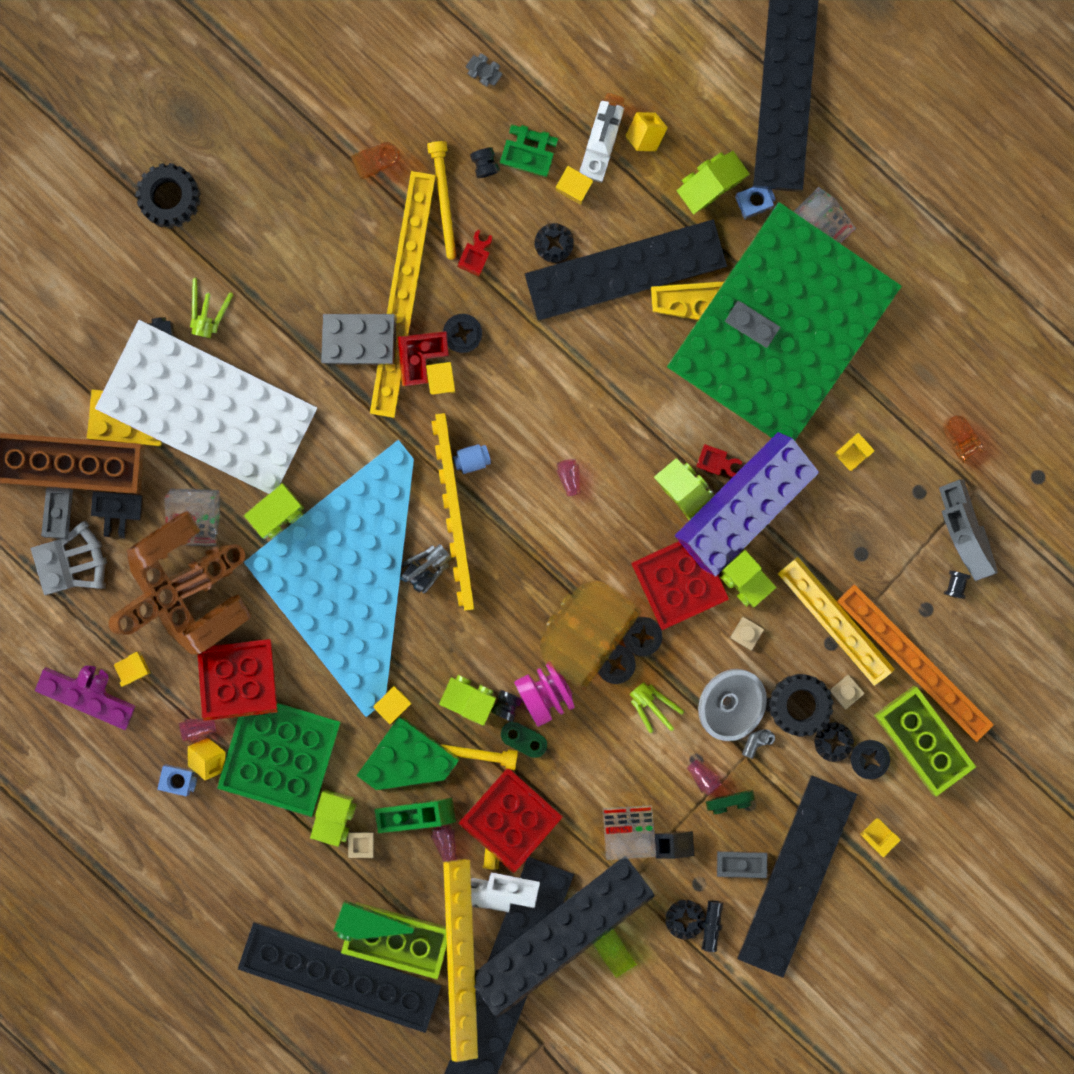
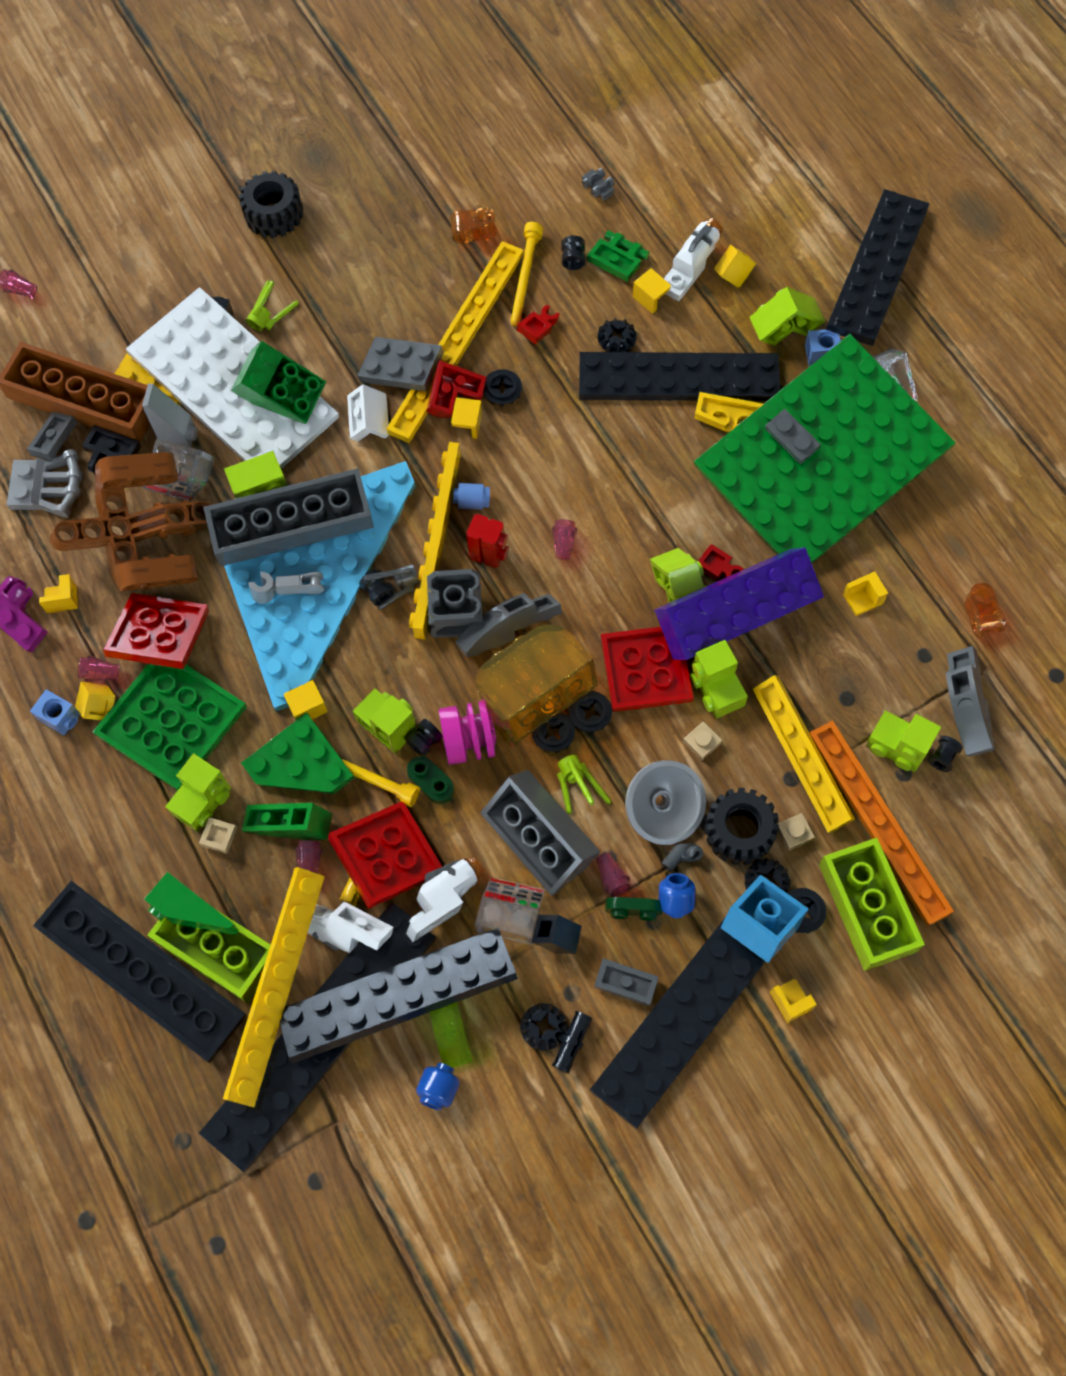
camera: 25 degrees right, 20 degrees down
none -> light grey slope [142,383,198,450]
none -> dark grey brick [203,468,374,566]
none -> green slope [231,341,327,424]
none -> light grey piece [248,572,324,604]
none -> white panel [347,384,389,441]
none -> white plate [406,856,485,942]
none -> blue head [416,1063,460,1111]
none -> dark grey piece [427,569,483,638]
none -> dark grey slope [456,593,562,657]
none -> red brick [466,514,509,568]
none -> dark grey slope [480,770,600,896]
none -> blue head [658,873,696,918]
none -> dark azure brick [721,875,808,963]
none -> lime brick [865,710,941,772]

